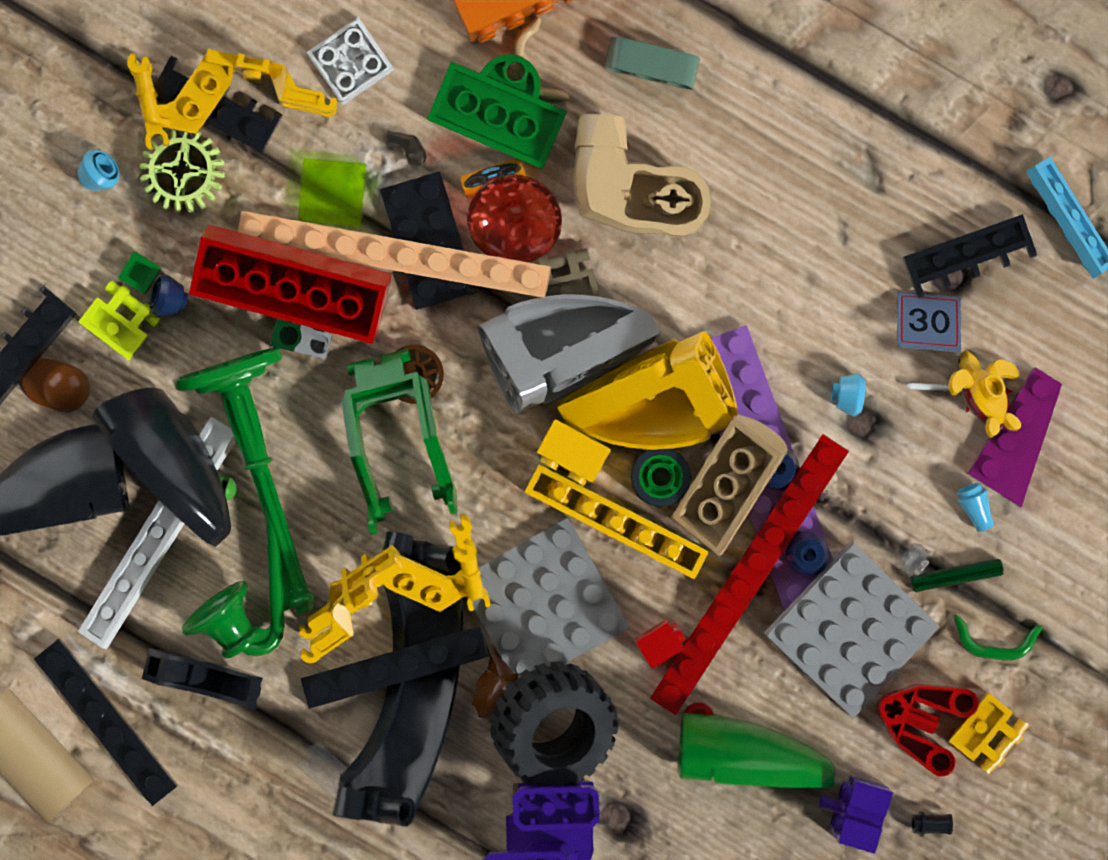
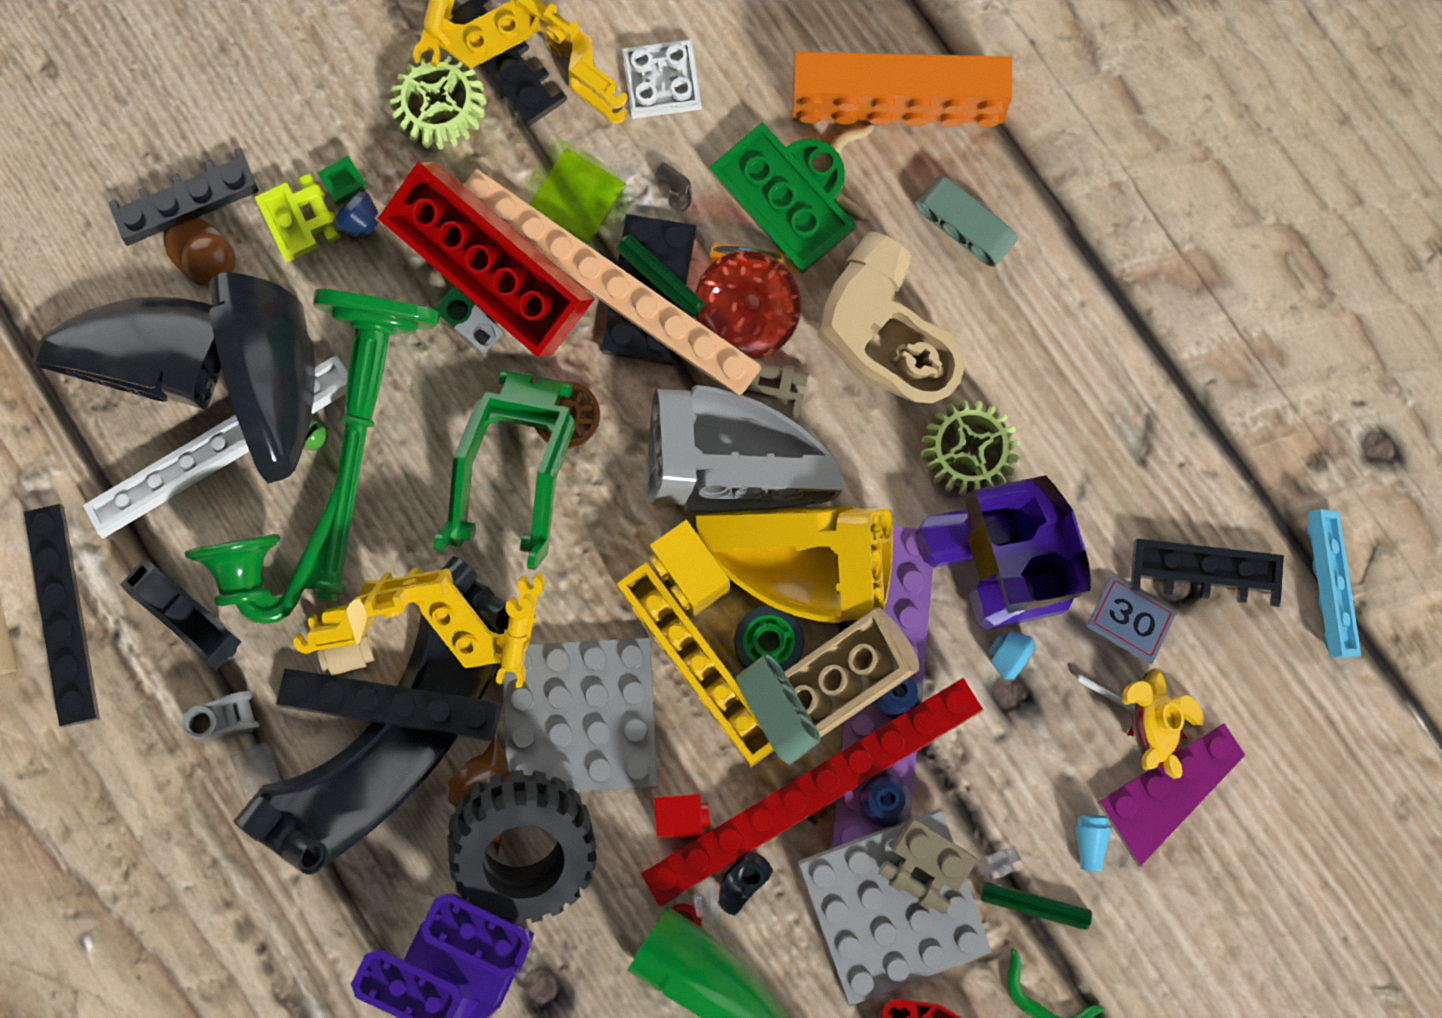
camera: 30 degrees right, 10 degrees down
medium azure cone [78,150,119,191] -> none
none -> light grey piece [182,691,260,743]
none -> tan brick [317,632,375,676]
none -> dark green axle [616,235,704,317]
none -> clear plate [693,882,722,923]
none -> black hair [718,852,773,916]
none -> sand green beam [736,654,821,764]
none -> dark tan plate [878,817,978,914]
none -> dark purple piece [915,475,1091,631]
none -> yellowish green gear [921,400,1020,498]

